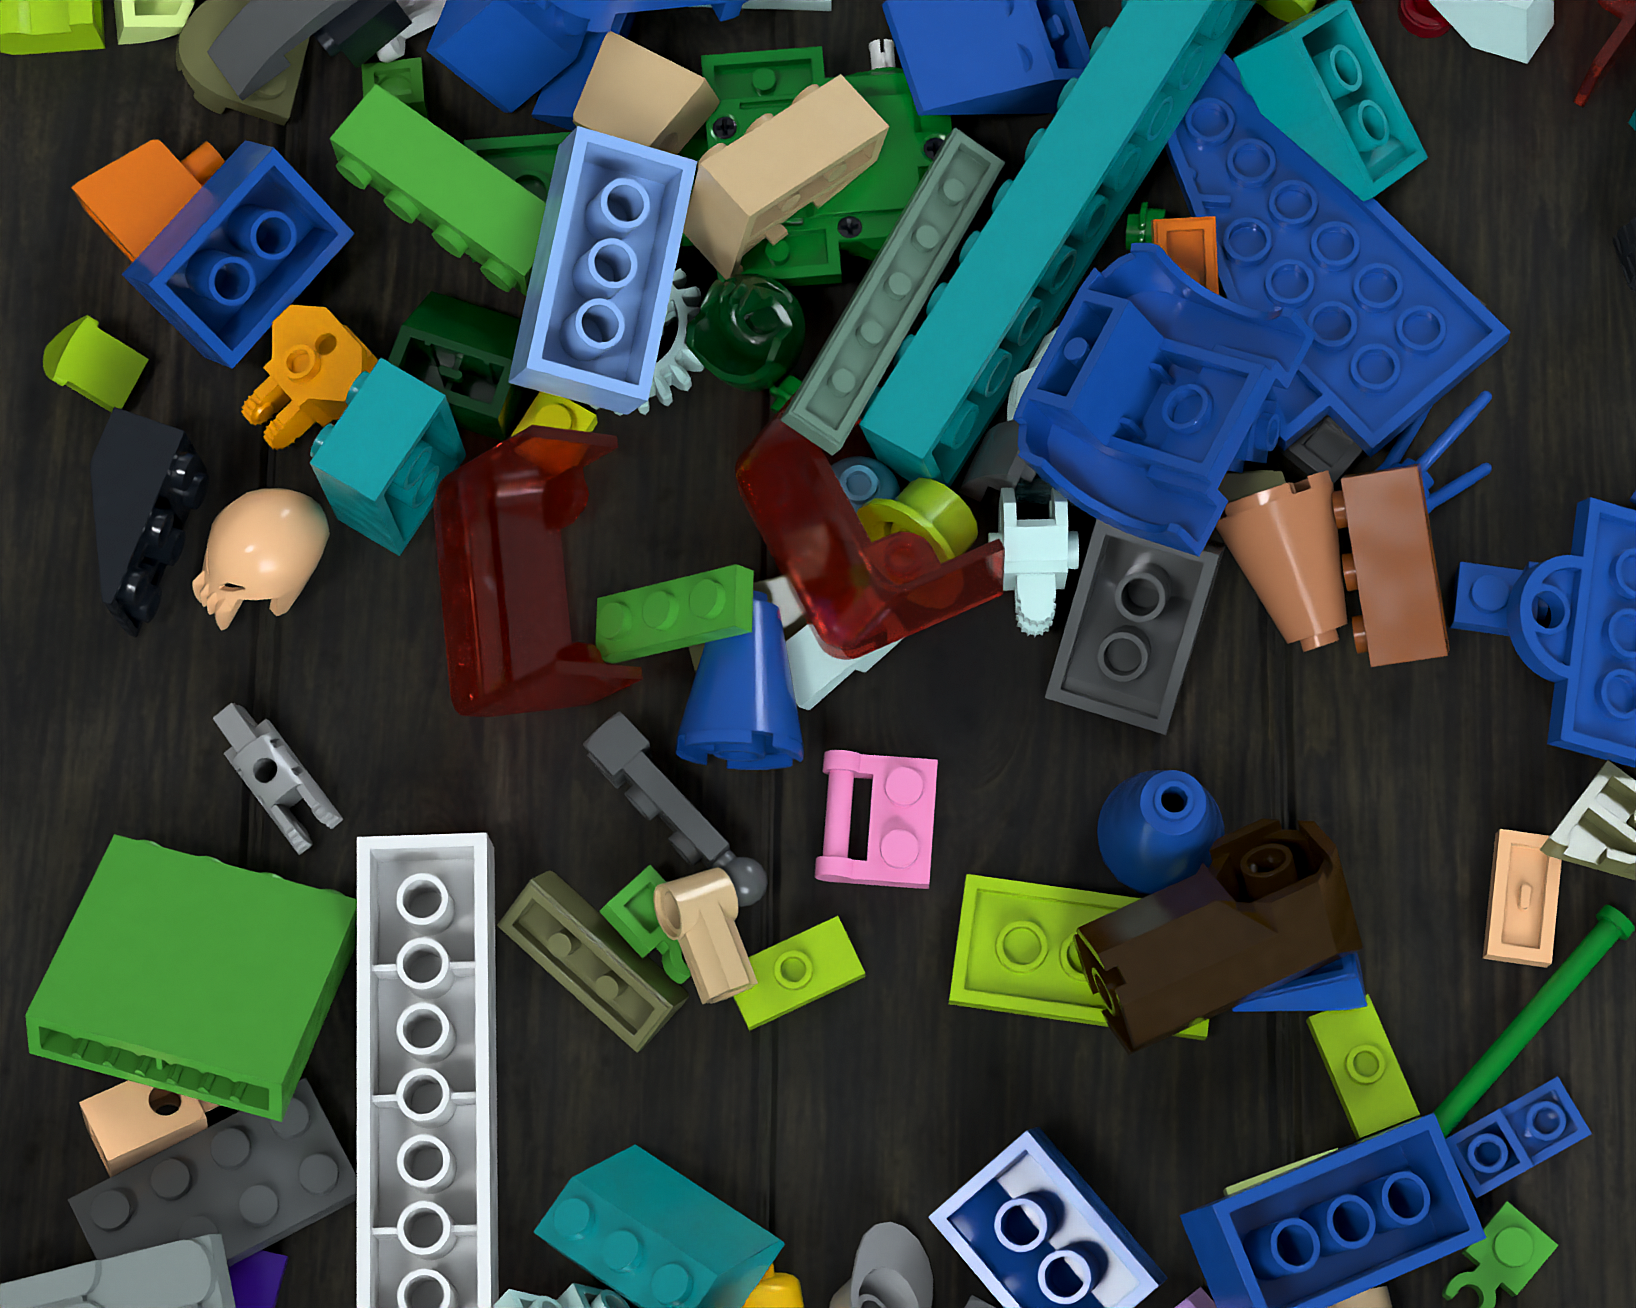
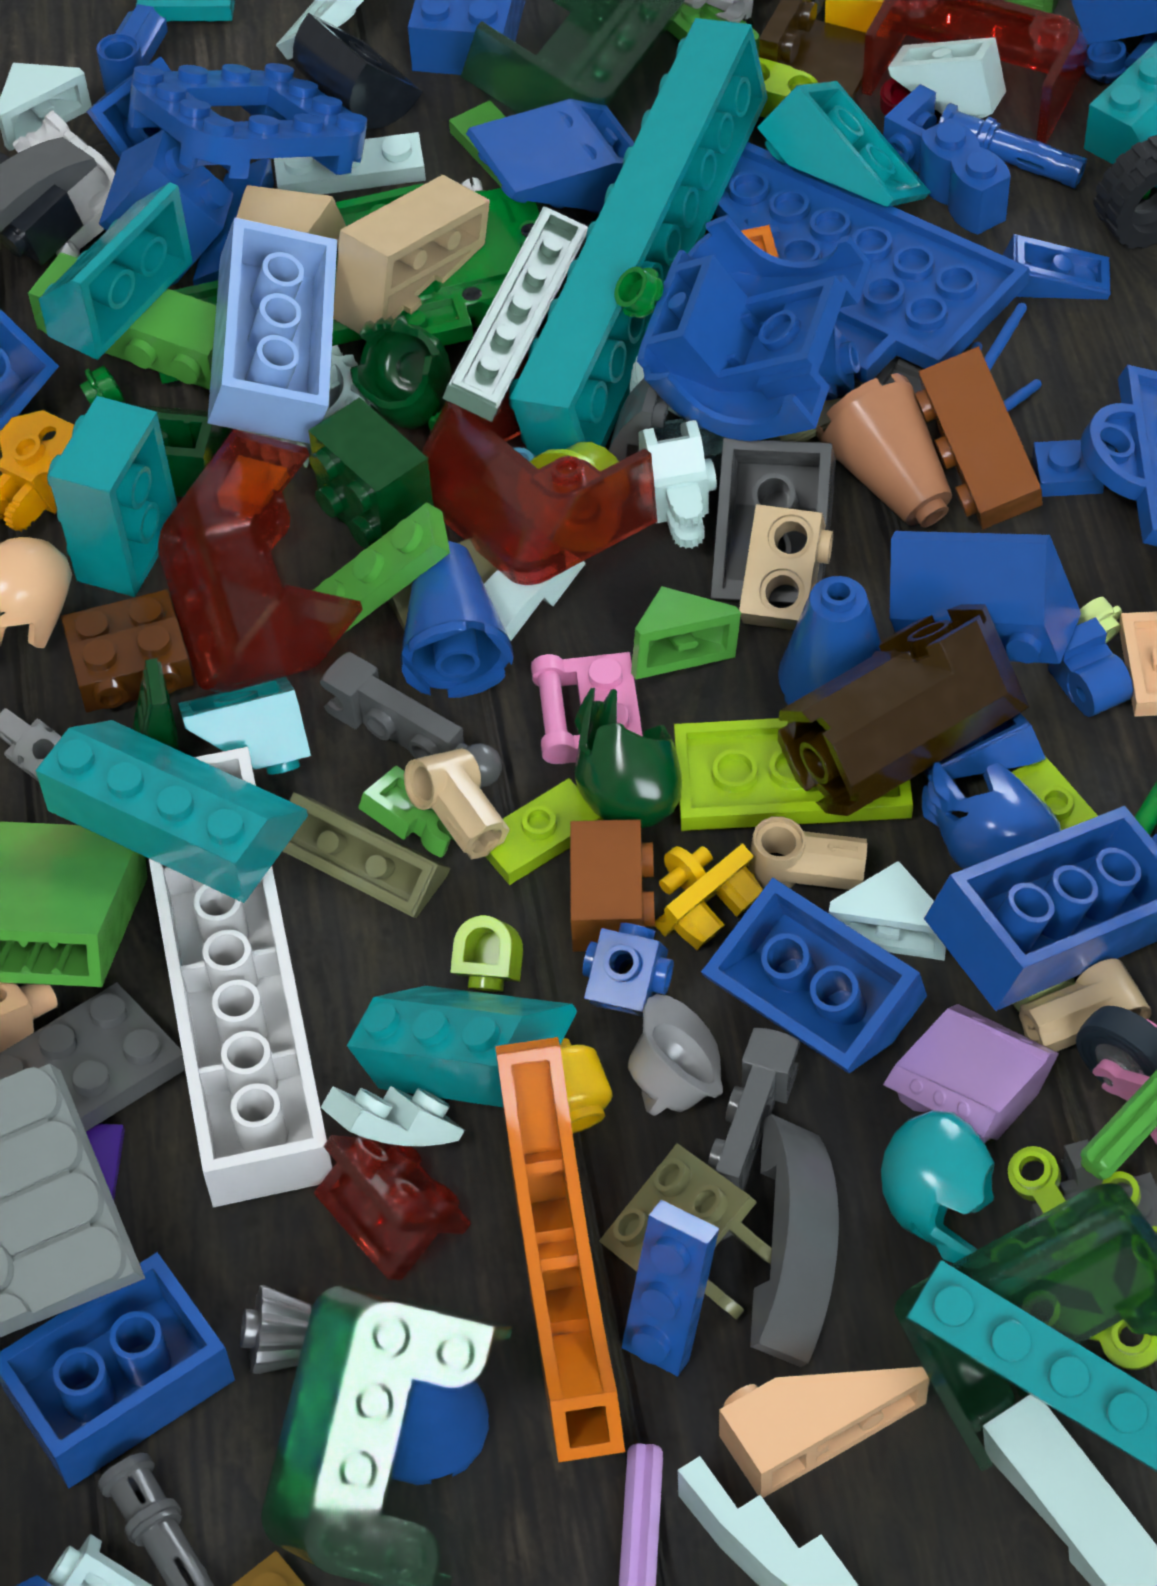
camera: 10 degrees left, 20 degrees down
none -> teal slope [35,720,308,903]
none -> teal slope [39,182,193,360]
none -> reddish brown plate [61,589,194,713]
none -> green plate [80,365,126,405]
none -> dark green slope [132,658,180,751]
none -> slope [178,676,311,774]
none -> dark green brick [308,397,433,549]
none -> lime plate [450,915,523,992]
none -> dark orange brick [570,820,655,952]
none -> dark green helmet [574,688,682,828]
none -> brick [583,923,674,1017]
none -> green plate [614,267,664,318]
none -> bright green slope [631,586,741,680]
none -> yellow hips [655,843,763,950]
none -> tan brick [739,504,833,630]
none -> tan piece [748,817,868,890]
none -> light aqua slope [829,861,946,961]
none -> blue bracket [883,84,937,172]
none -> blue slope [889,531,1081,664]
none -> blue brick [918,118,1011,235]
none -> blue helmet [922,762,1061,869]
none -> blue pin [939,103,1087,189]
none -> blue slope [1003,234,1111,300]
none -> blue leg [1048,617,1133,717]
none -> yellowish green plate [1076,597,1122,643]

